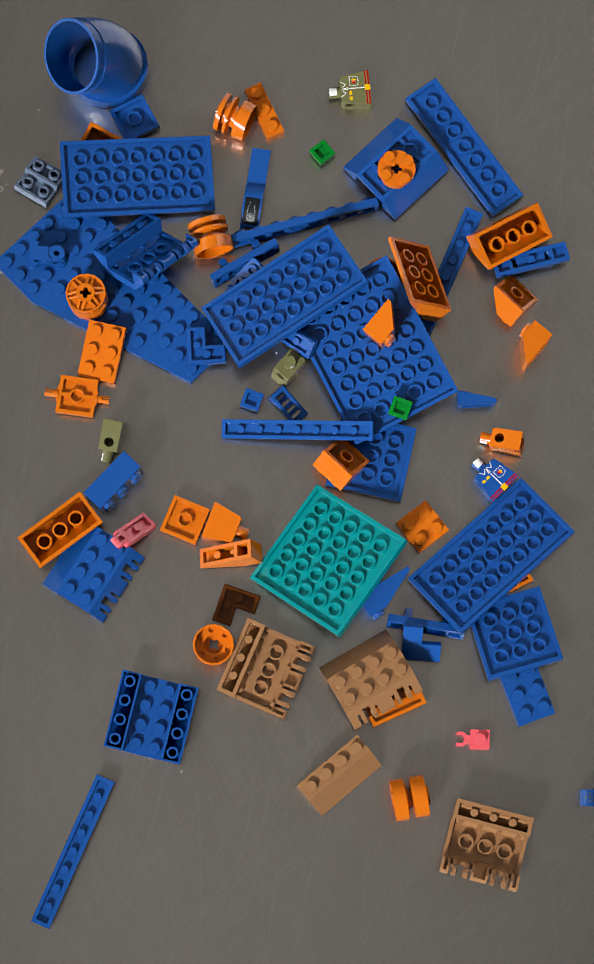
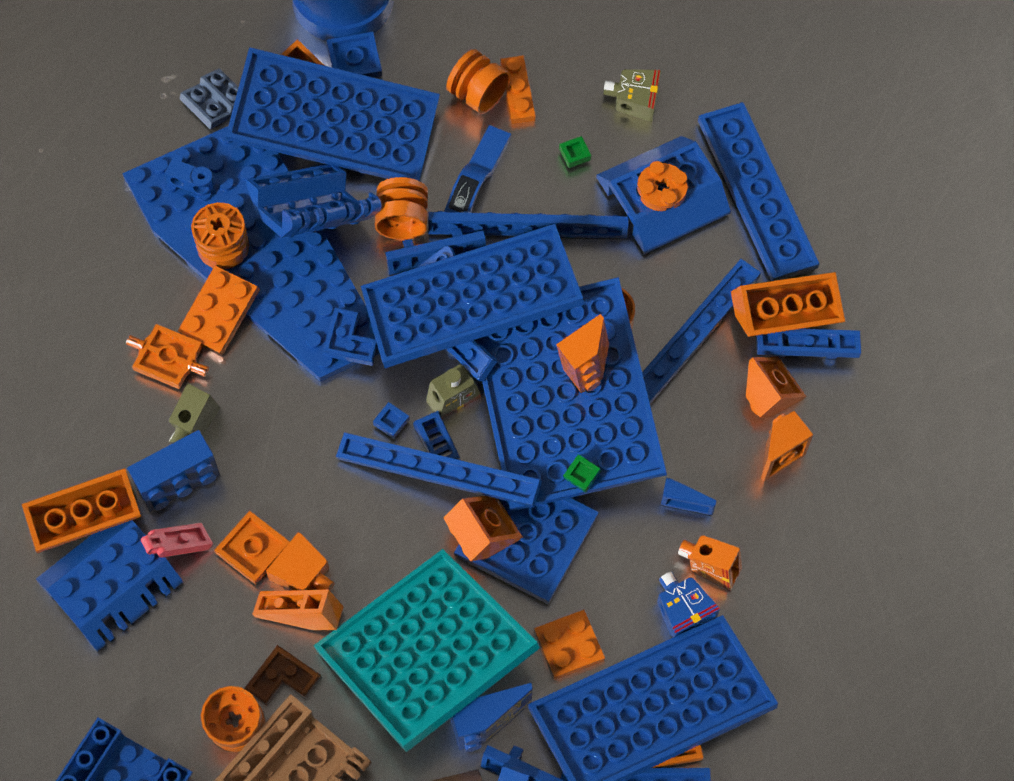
camera: 15 degrees right, 15 degrees down
orange slope [388,236,451,322] -> none

